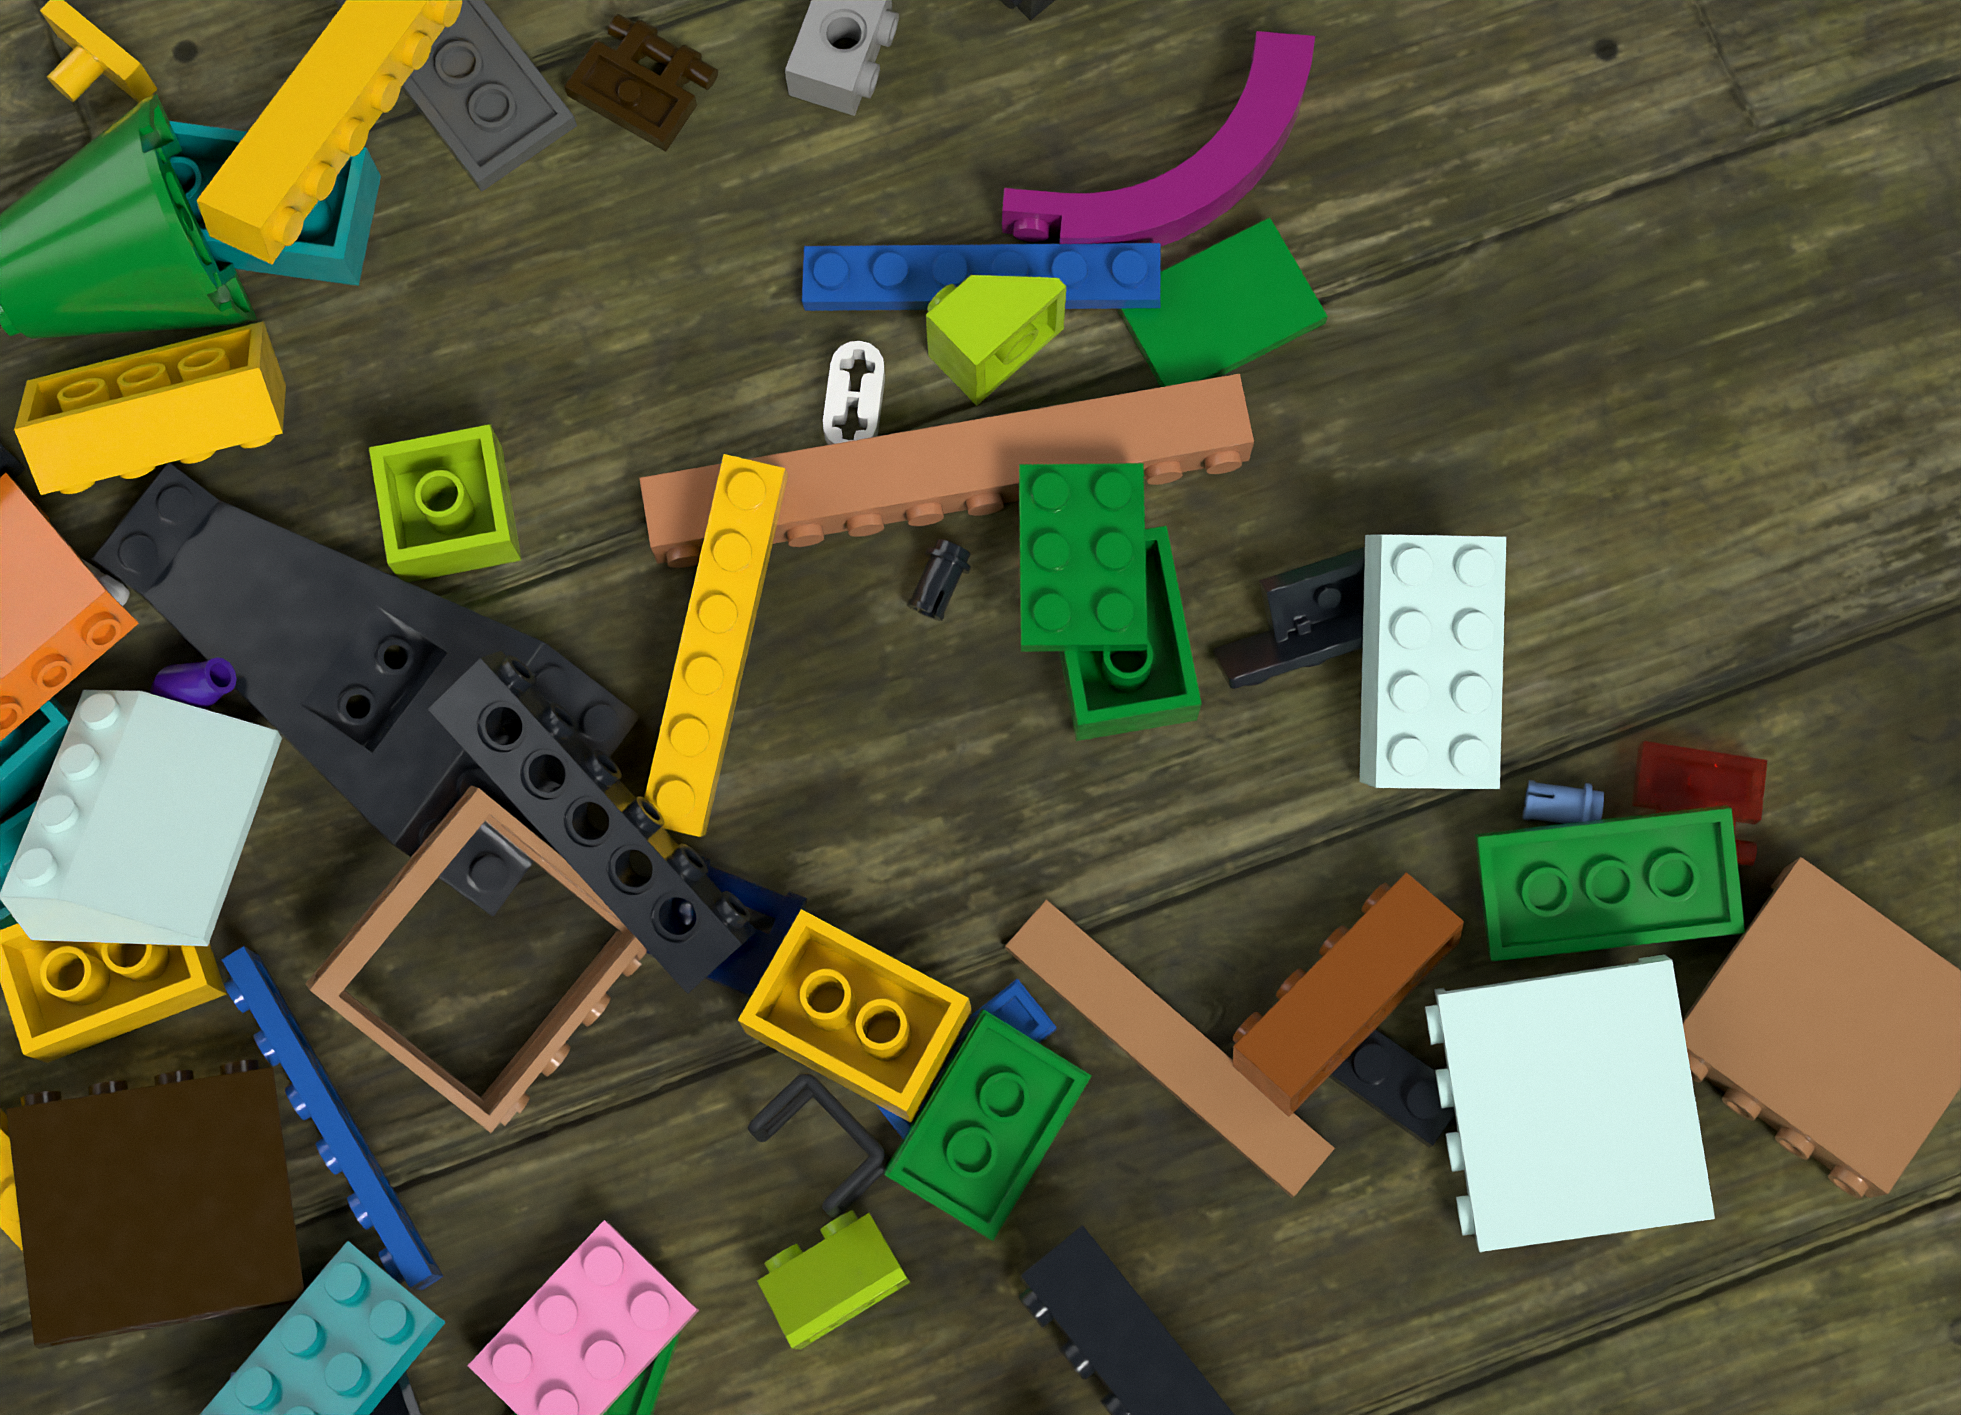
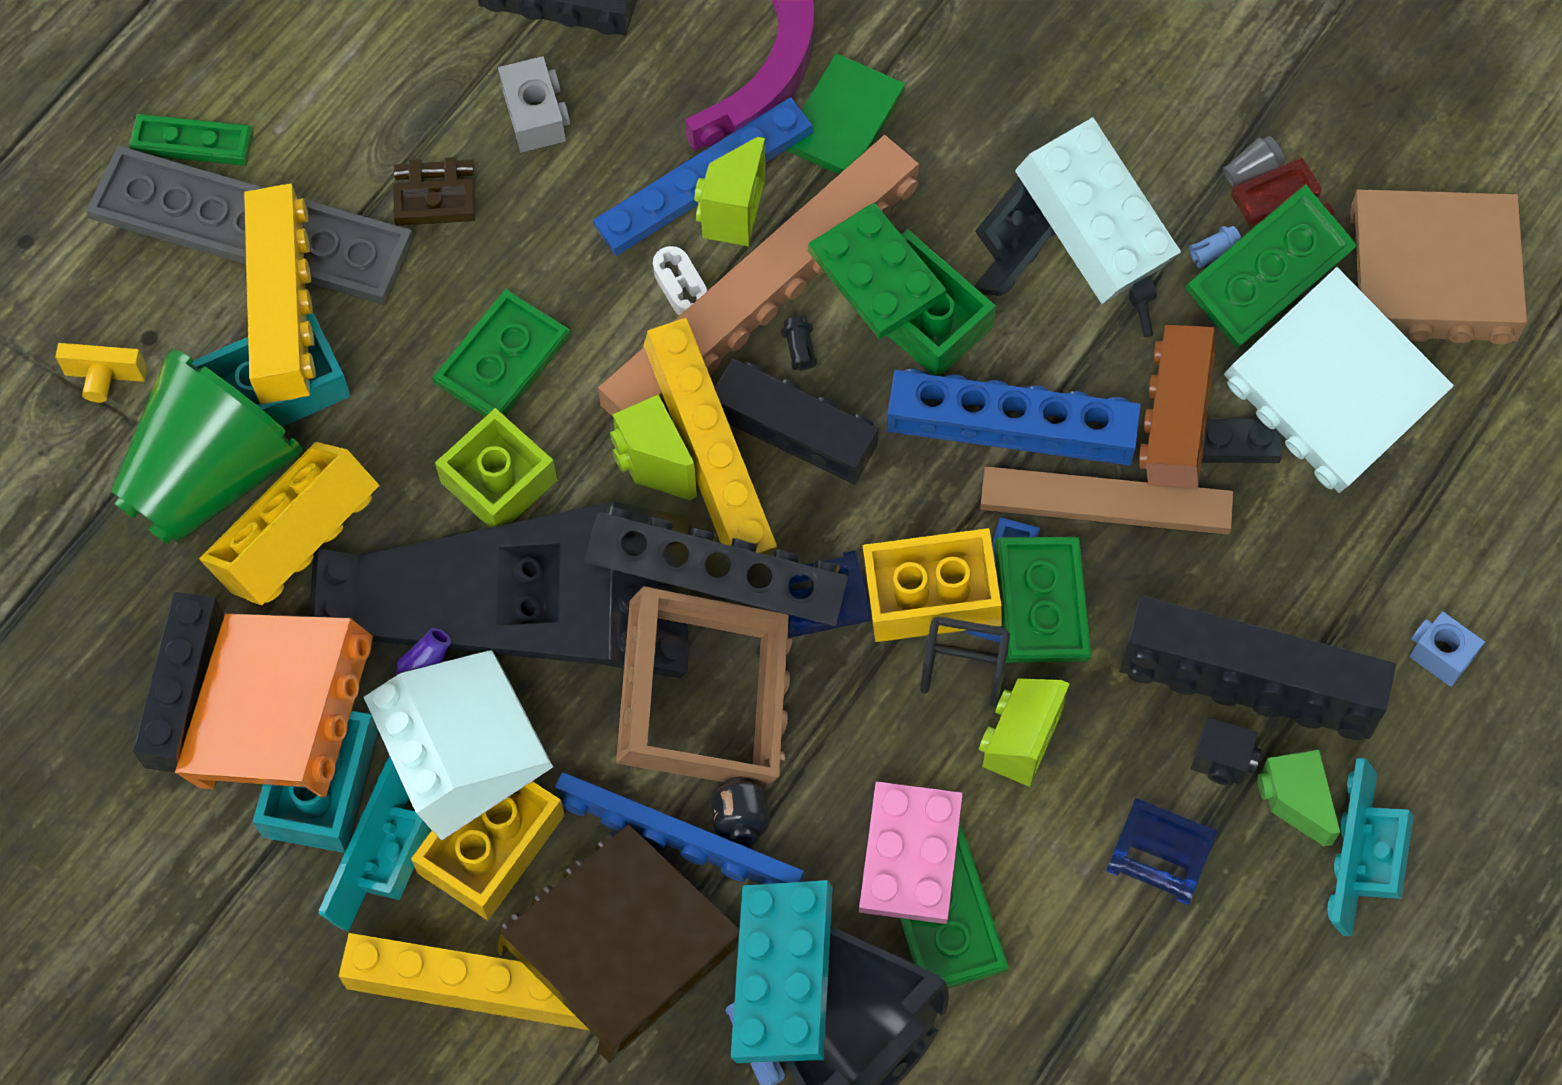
camera: 35 degrees left, 10 degrees down
none -> green tile [432,289,571,417]
none -> lime slope [610,395,697,500]
none -> black head [711,777,770,846]
none -> black brick [715,359,879,485]
none -> blue brick [887,369,1140,466]
none -> black hand [1129,278,1157,337]
none -> dark grey cone [1223,136,1285,188]

